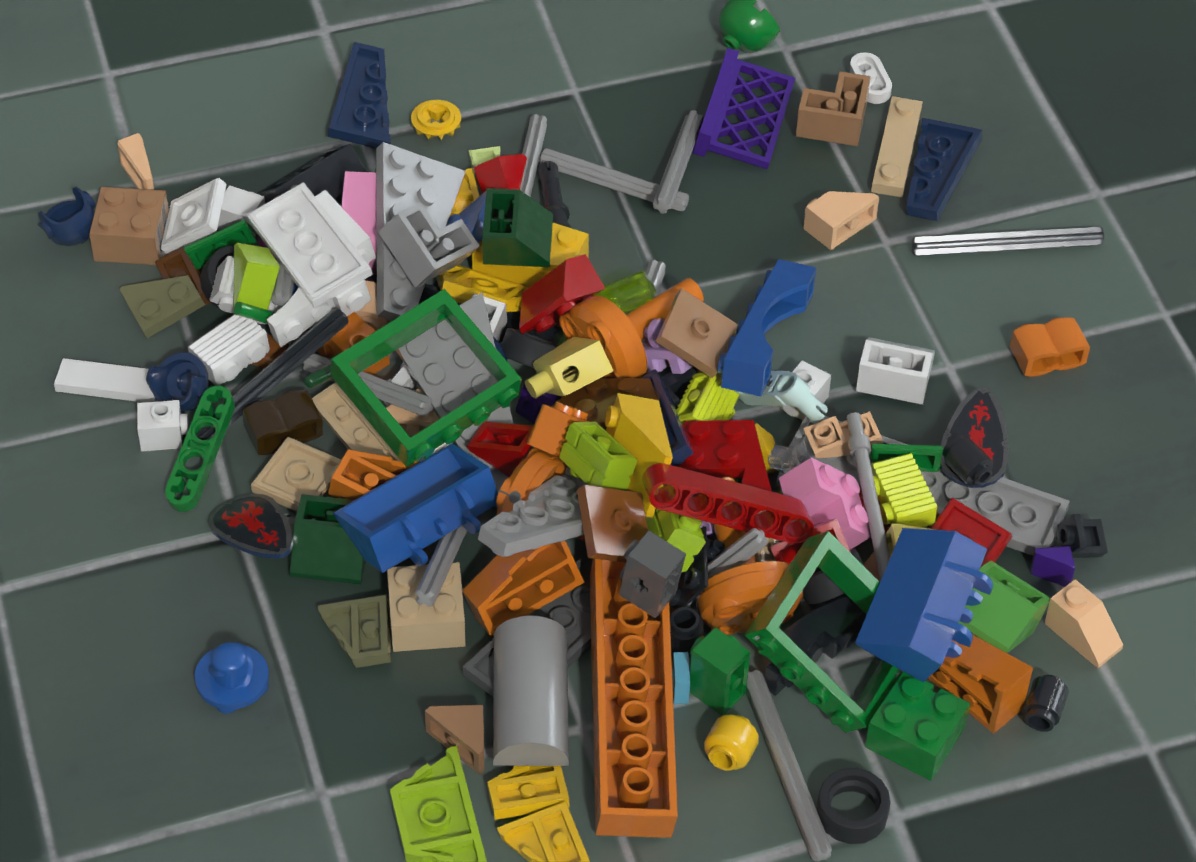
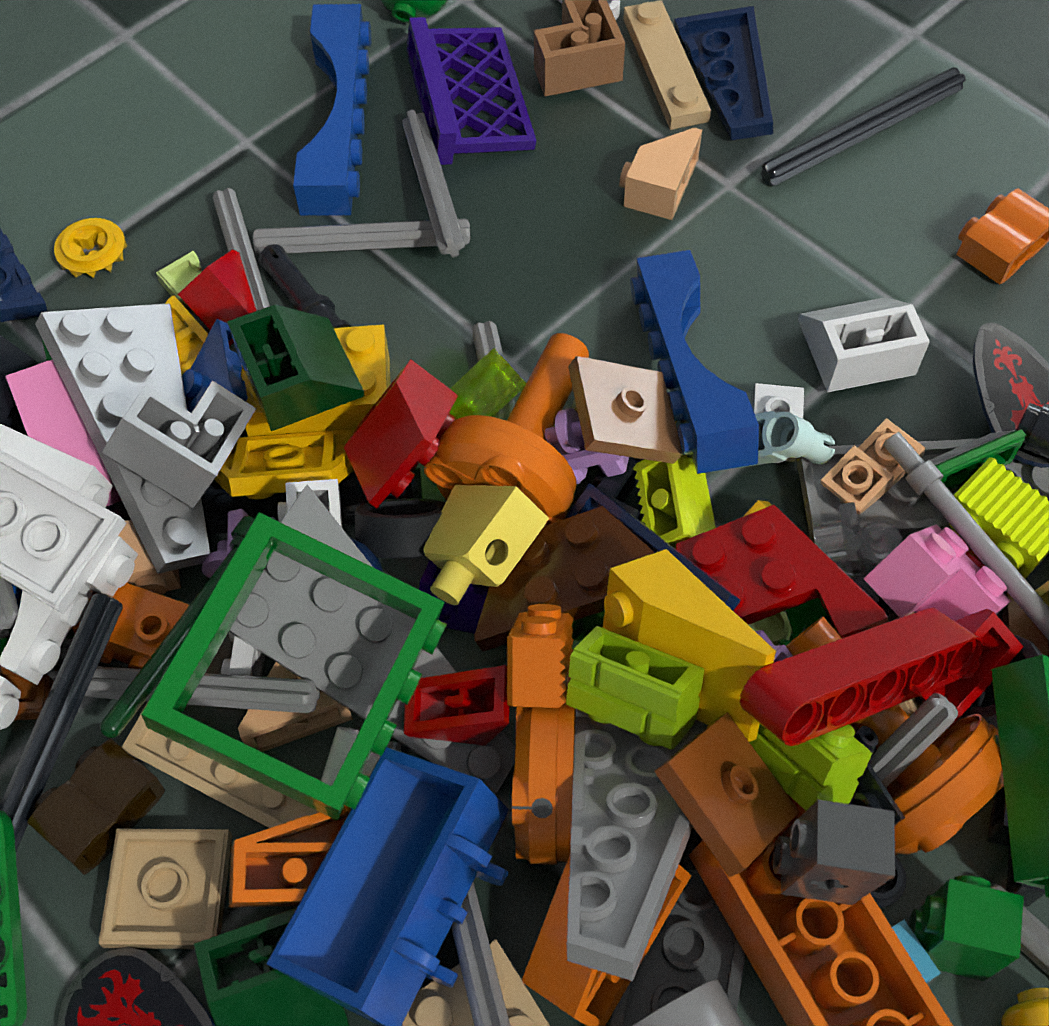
camera: 25 degrees left, 10 degrees up
none -> blue arch [293,4,371,216]

